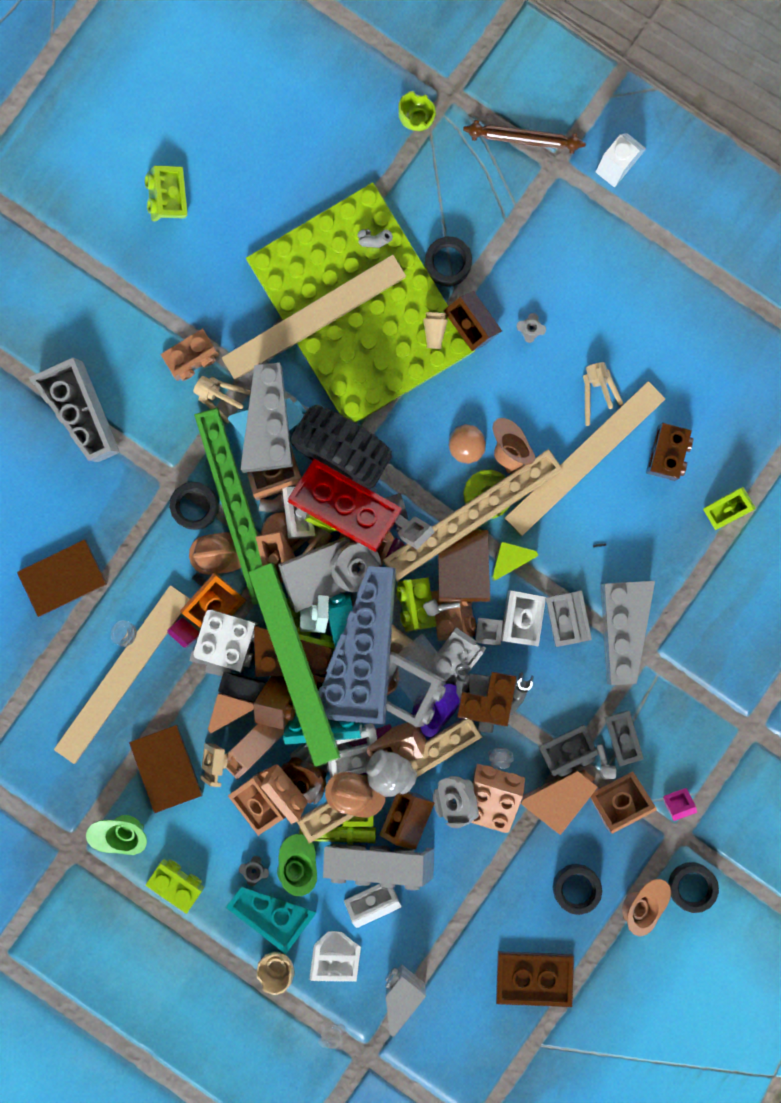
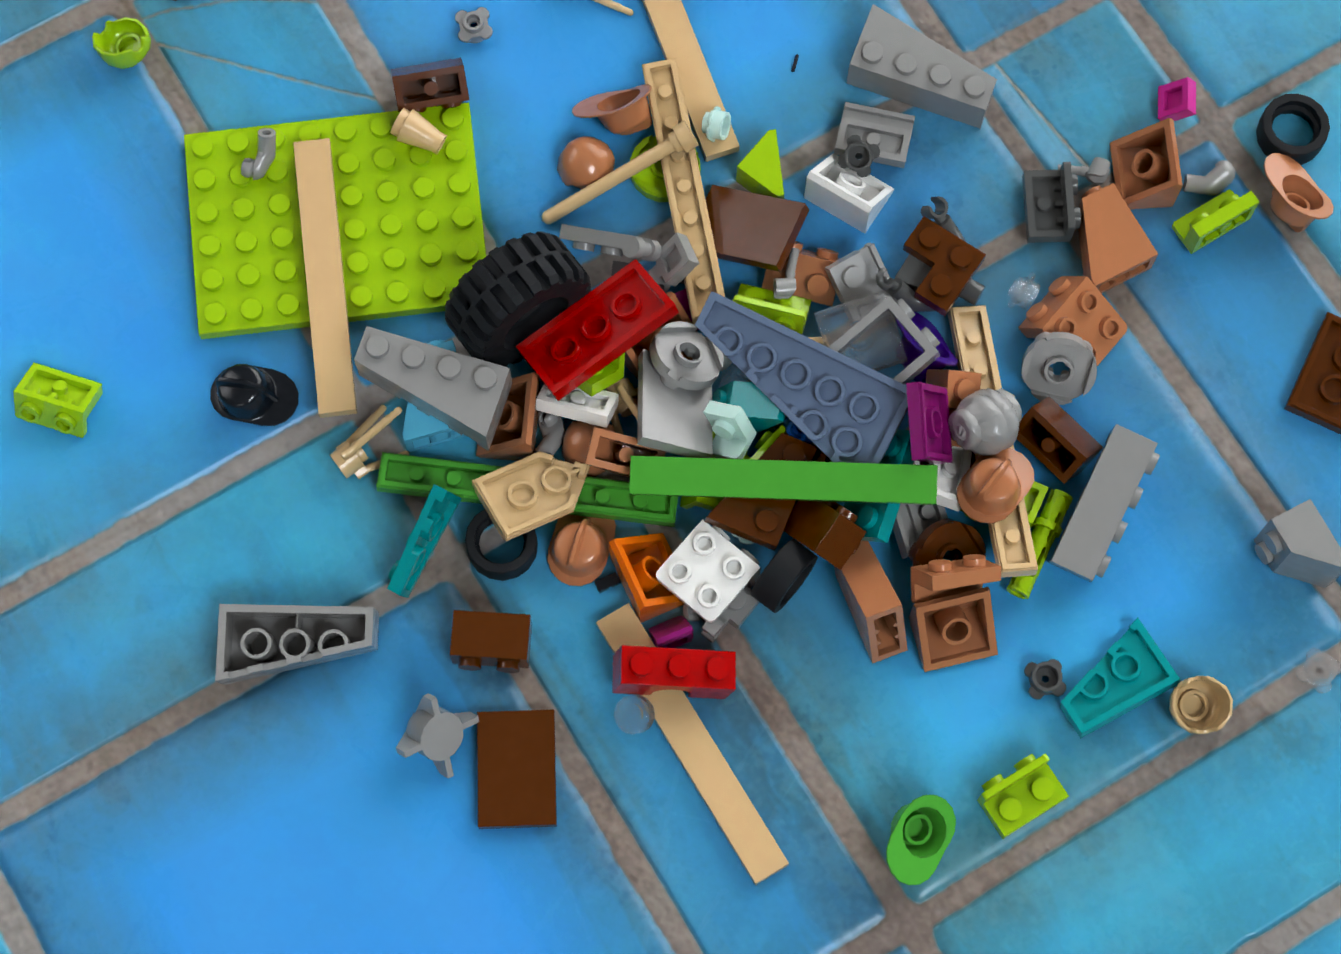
camera: 65 degrees left, 15 degrees down
reddish brown tile [129,724,203,814] -> none
nougat bracket [160,328,219,381] -> none
tan plate [200,743,228,787] -> none
nougat slope [208,693,254,733] -> none
bright green piece [277,834,317,896] -> none
white slope [309,931,361,981] -> none
white slope [344,884,402,928] -> none
black tyre [425,236,472,287] -> none
light grey plate [475,618,503,646] -> none
black tyre [552,864,603,915] -> none
dark grey plate [604,710,644,766] -> none
none -> black piece [211,364,299,426]
none -> teal wing [387,484,462,598]
none -> light grey piece [396,693,480,779]
none -> reddish brown brick [450,610,532,673]
none -> tan tile [472,451,590,541]
none -> tan piece [542,120,699,224]
none -> light grey plate [559,224,662,262]
none -> red arch [612,645,736,699]
none -> light aqua plate [702,106,731,142]
none -> dark grey plate [838,135,880,177]
none -> magenta tile [906,382,953,464]
none -> lime bracket [1172,189,1260,254]
none -> light grey arm [1183,160,1235,196]

